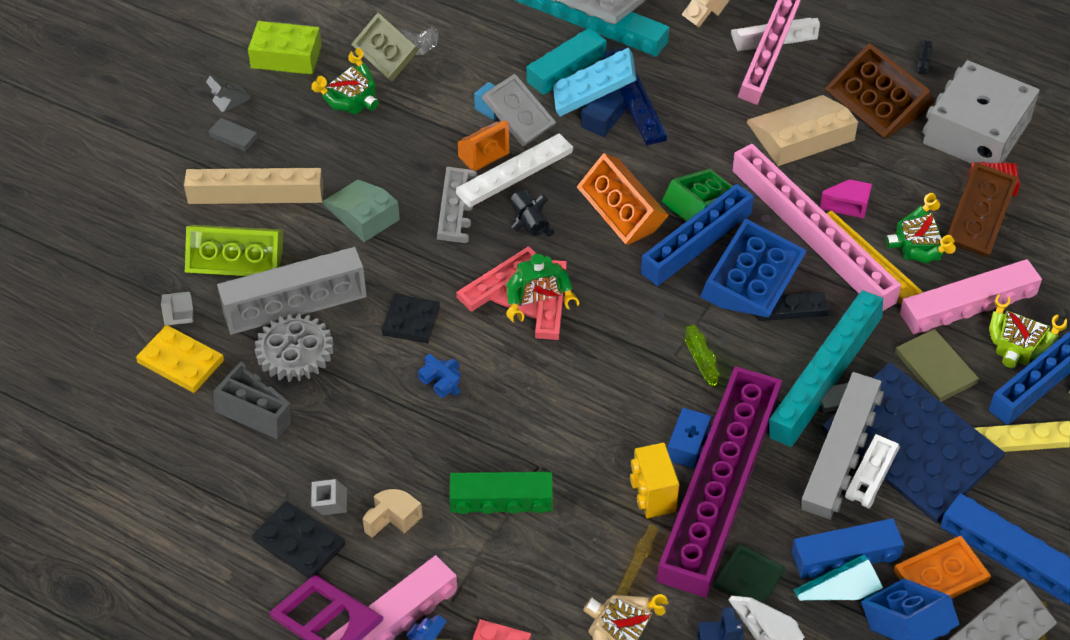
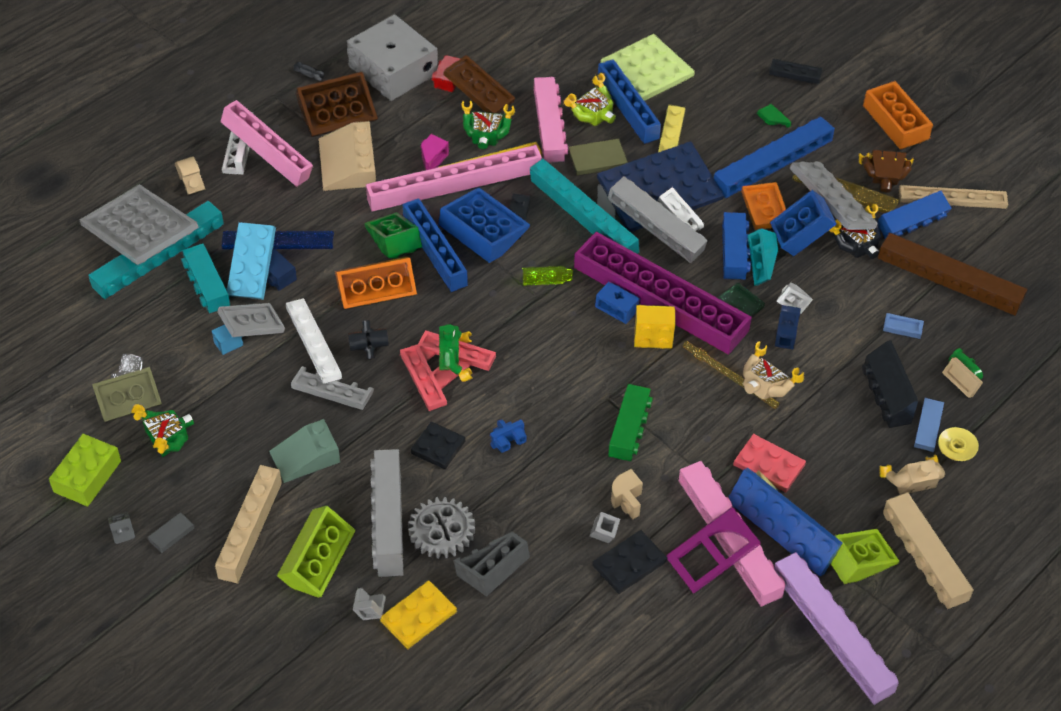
camera: 75 degrees left, 0 degrees up
orange slope [458,120,509,171] -> none

